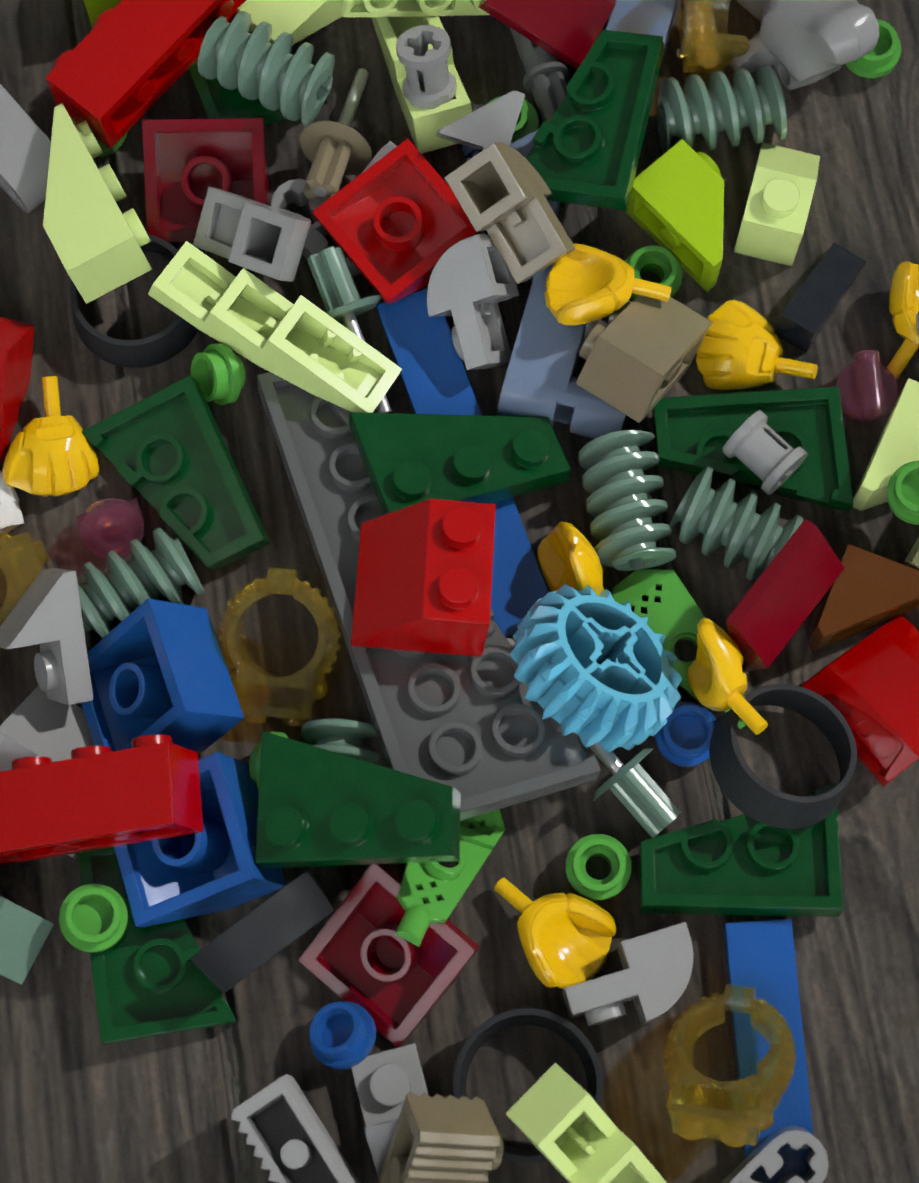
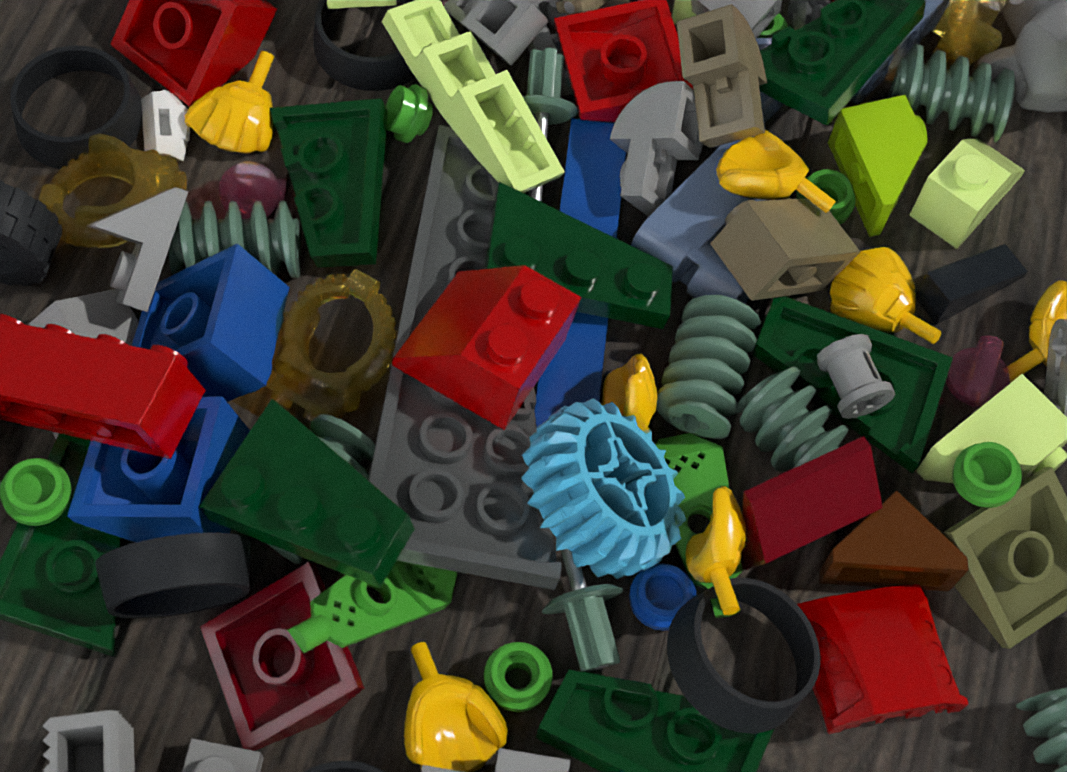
camera: 20 degrees right, 10 degrees down
blue plate [310,1002,376,1070] -> none

